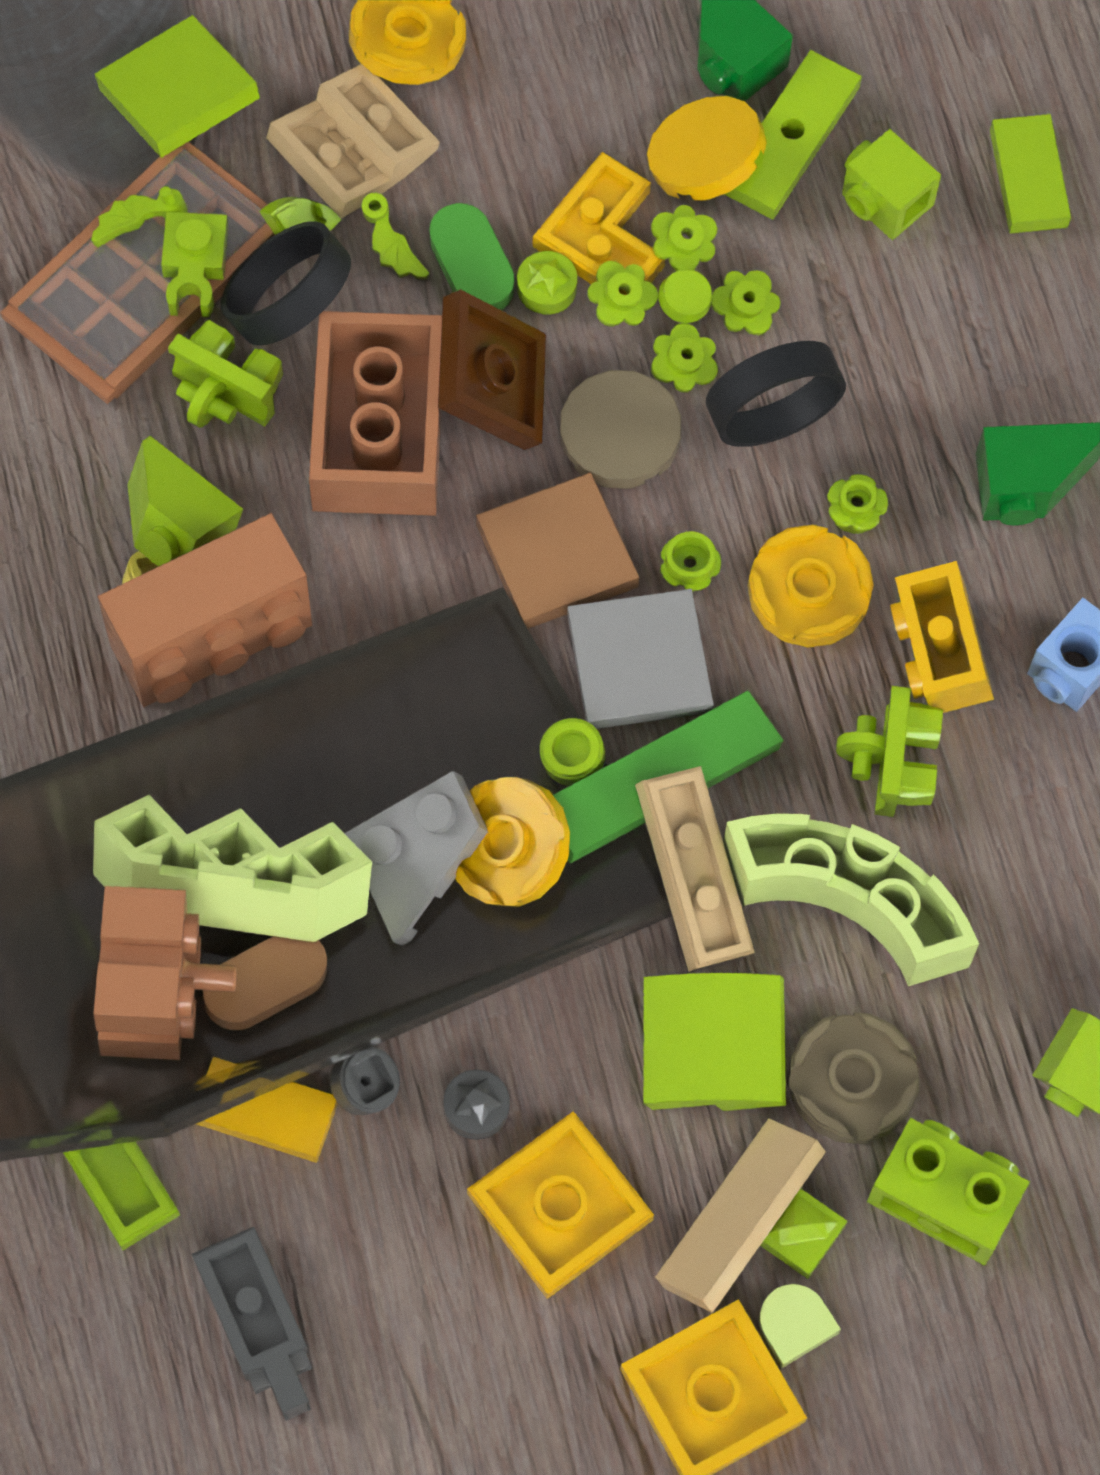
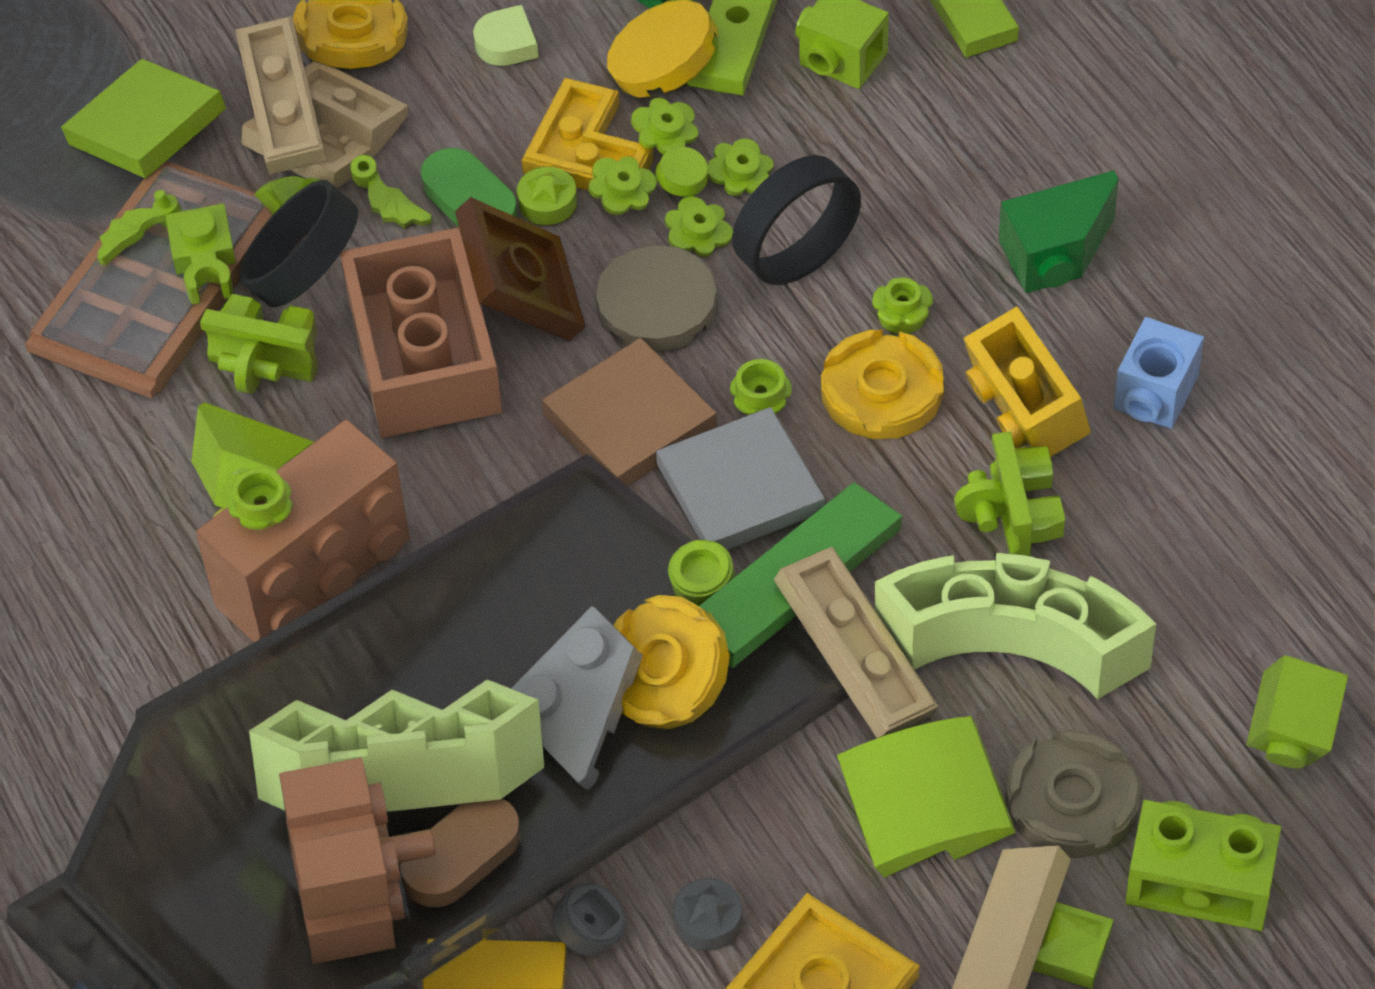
camera: 10 degrees left, 15 degrees down
none -> lime plate [227,468,293,530]
none -> tan tile [235,16,327,175]
none -> yellowish green tile [473,5,539,66]

